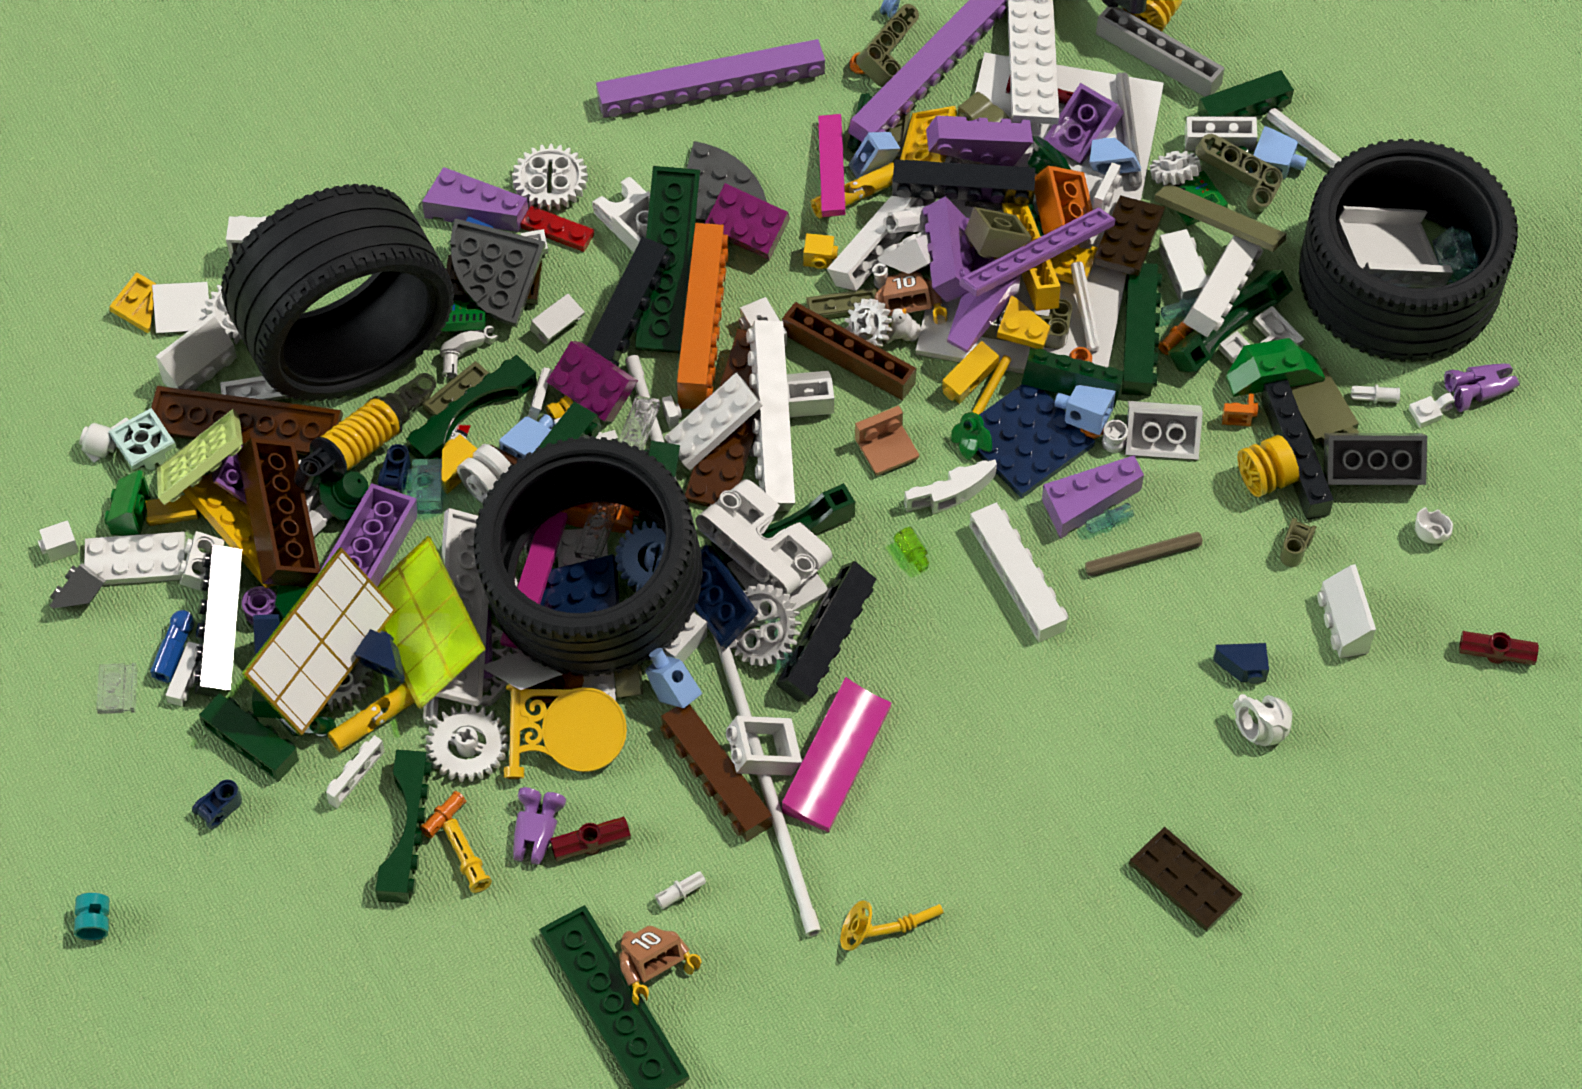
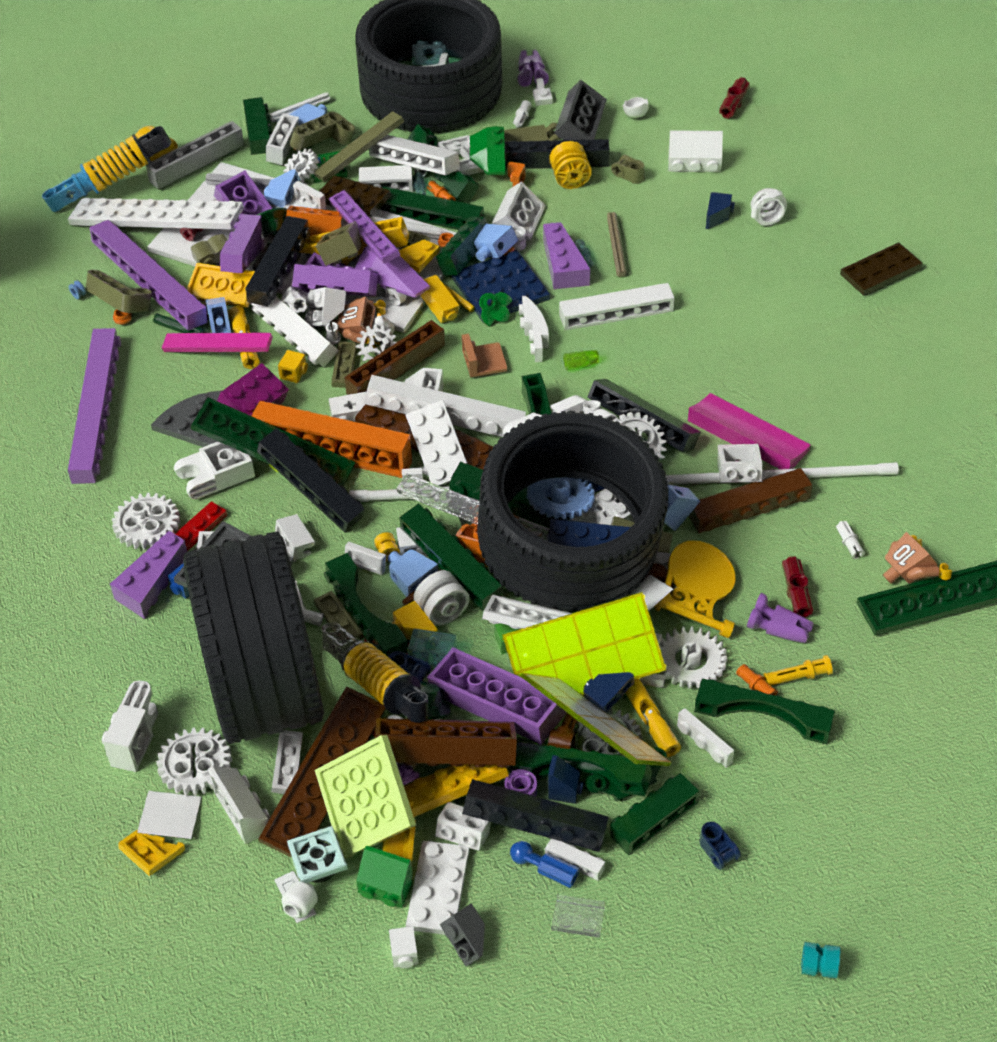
camera: 75 degrees left, 10 degrees down
magenta brick [546,341,638,421] -> none
yellow dish [840,900,944,951] -> none

